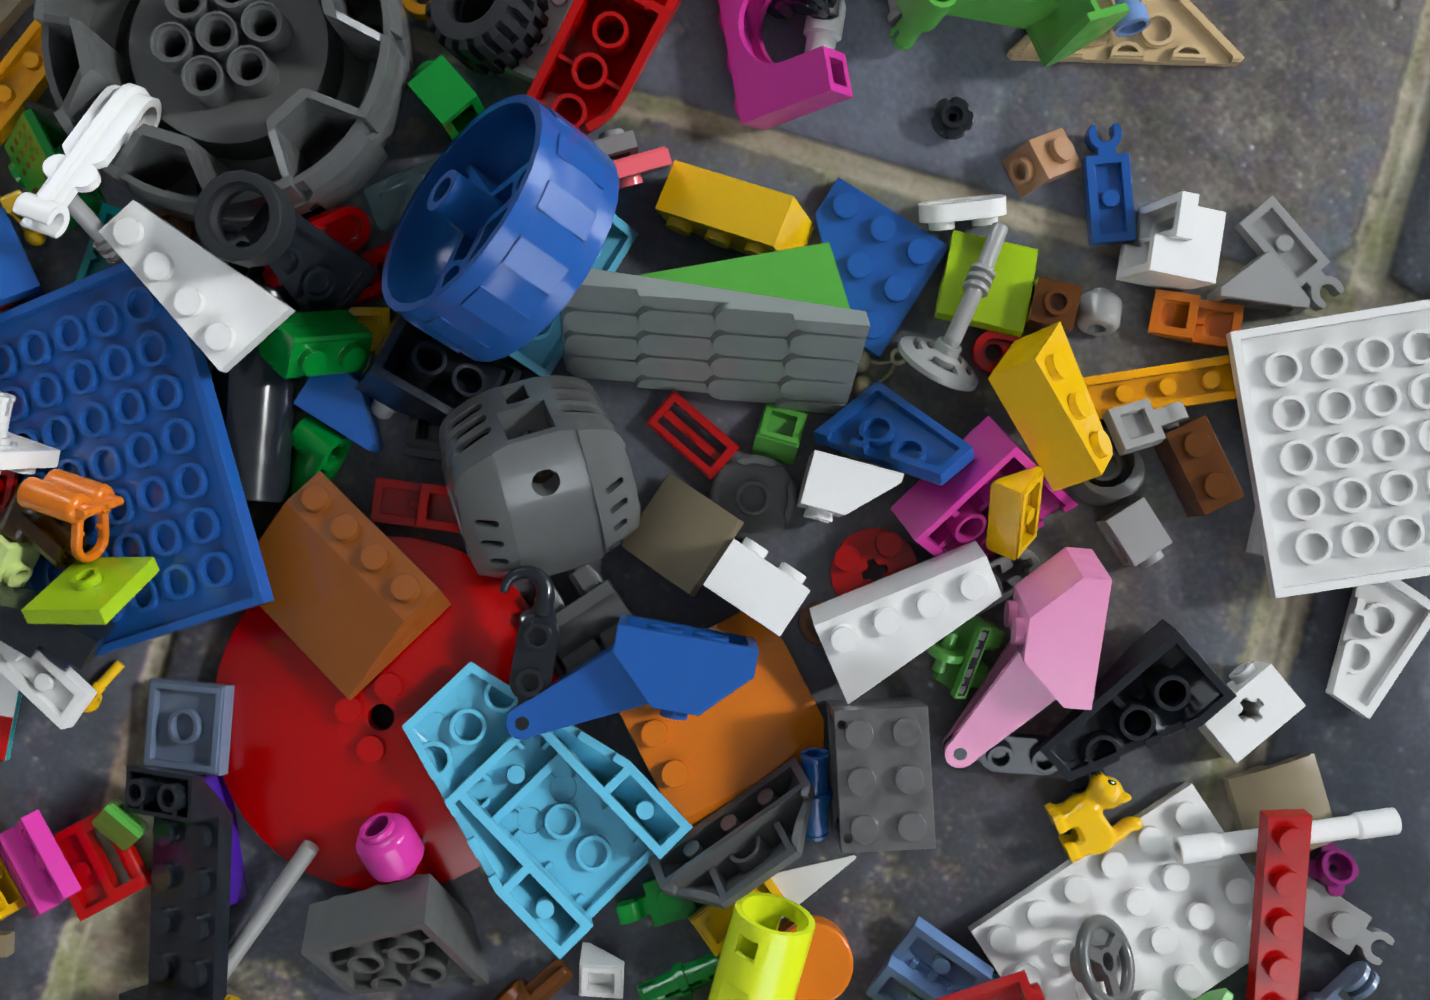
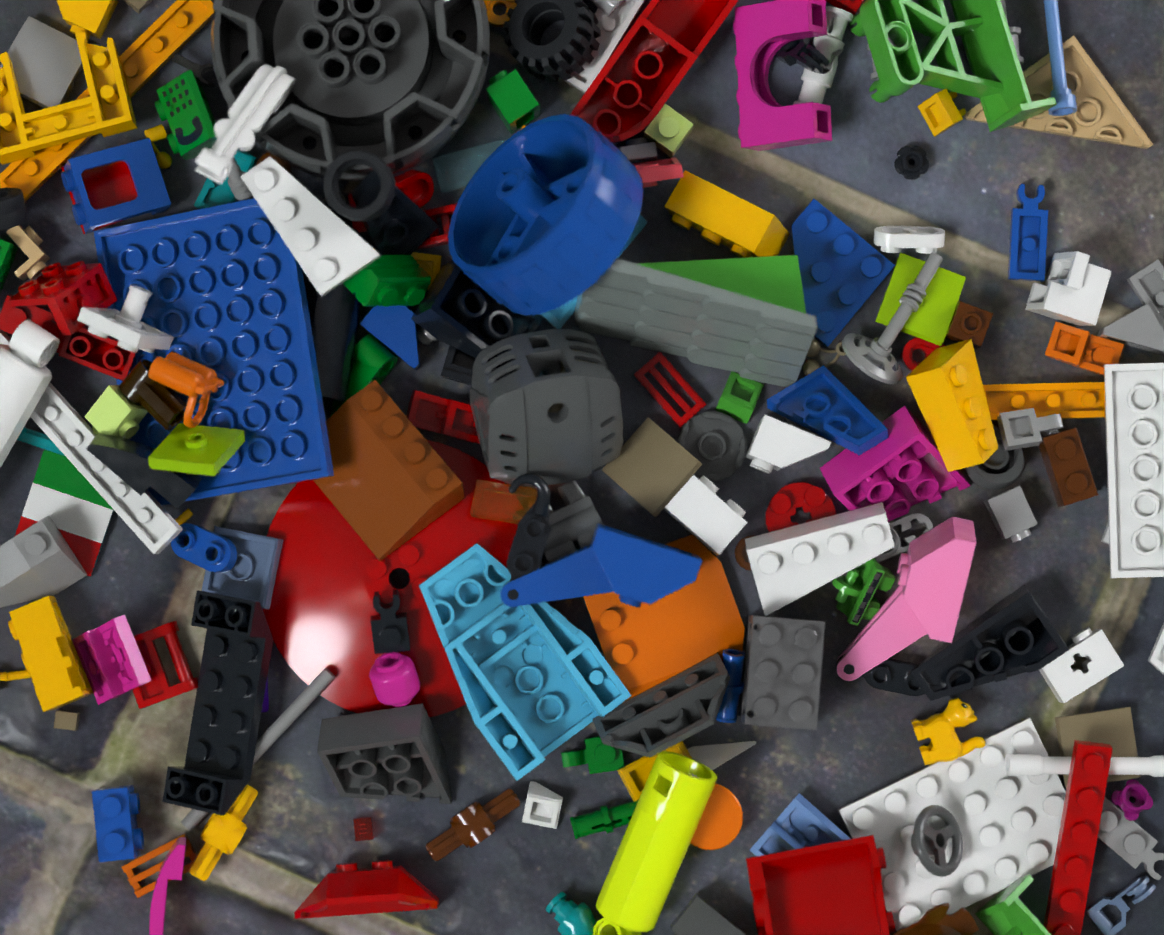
camera: 10 degrees right, 0 degrees up
bright green slope [92,798,149,851] -> none
yellow slope [986,466,1044,561] -> none
medium nougat bracket [1002,128,1083,197] -> none
light grey piece [1075,288,1122,336] -> none
none -> blue plate [171,523,237,573]
none -> black plate [371,589,411,654]
none -> clear orange tile [470,479,537,524]
none -> yellowish green brick [643,103,694,158]
none -> yellow tile [918,89,966,137]

